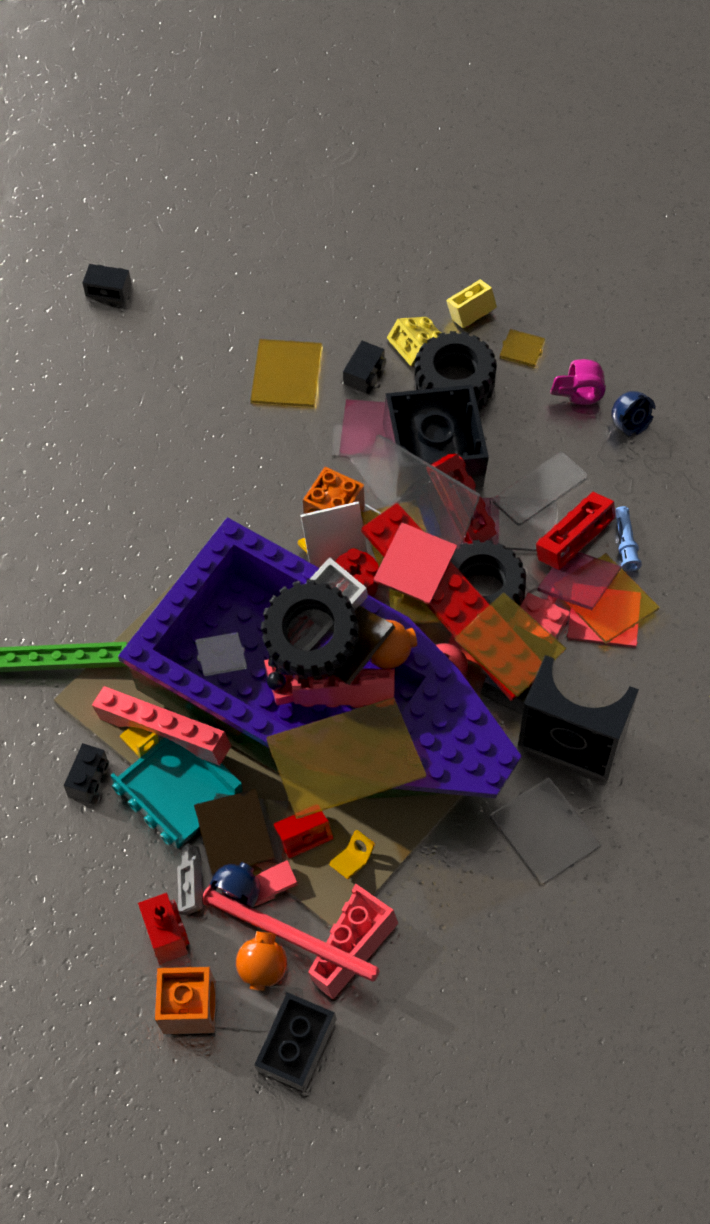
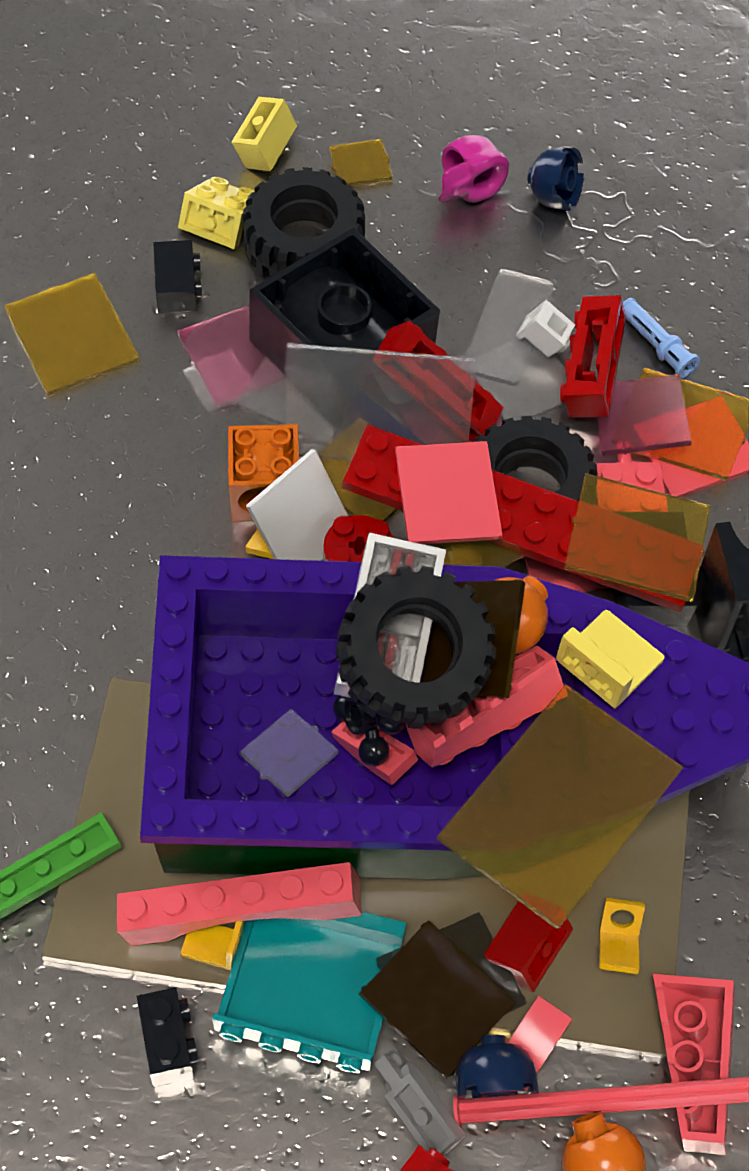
camera: 35 degrees left, 0 degrees up
none -> white brick [516,300,575,357]
none -> light yellow bracket [555,610,664,709]

